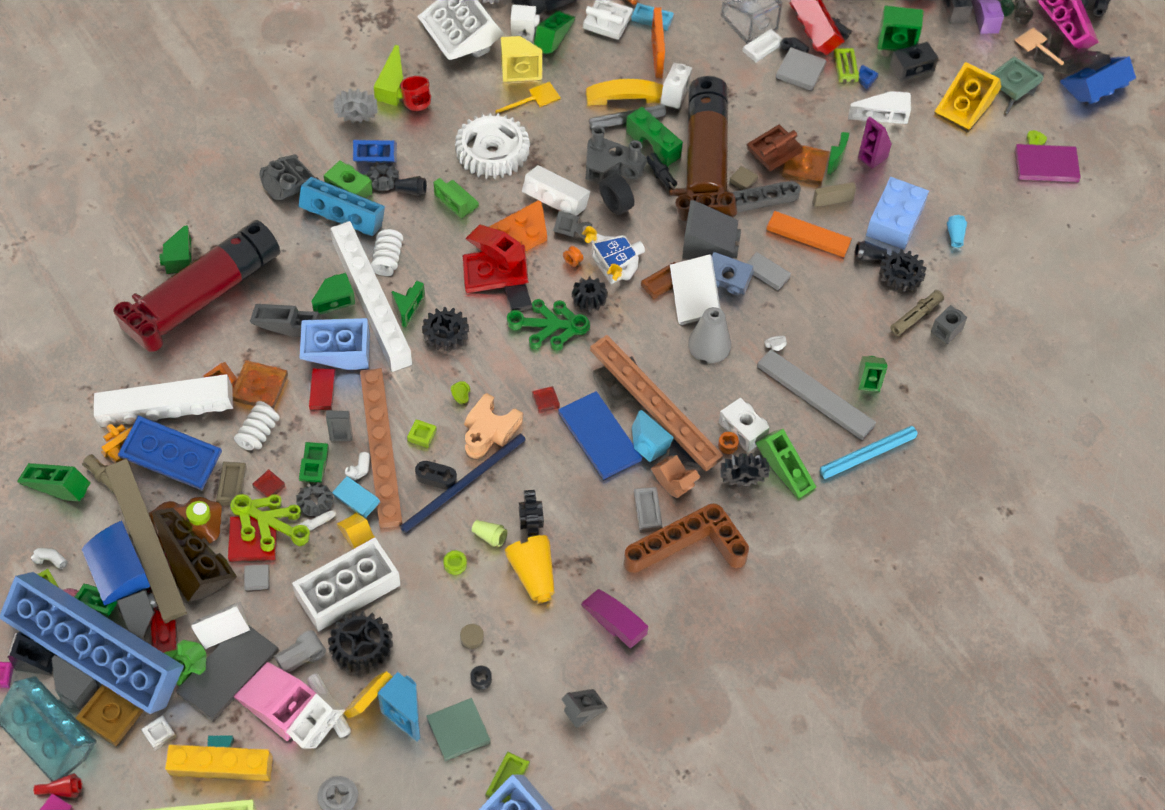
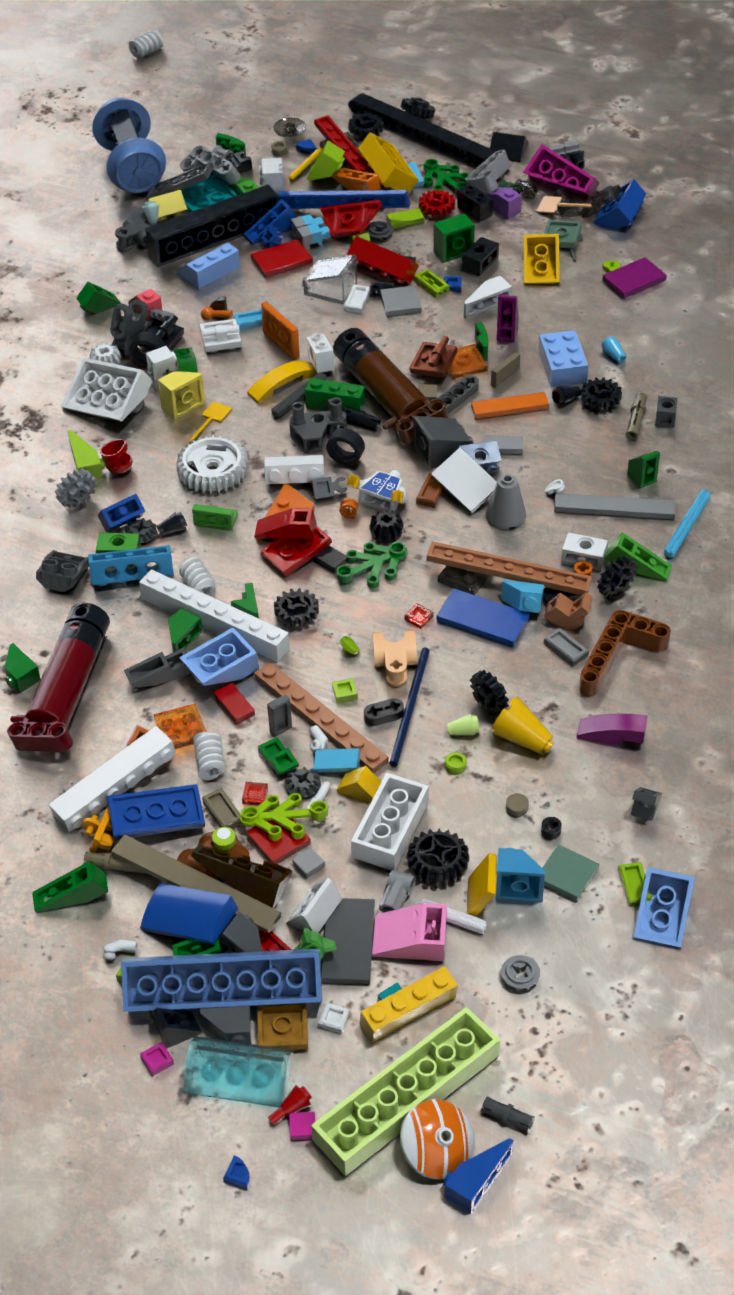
camera: 30 degrees left, 10 degrees down
white brick [286,693,345,748] -> none

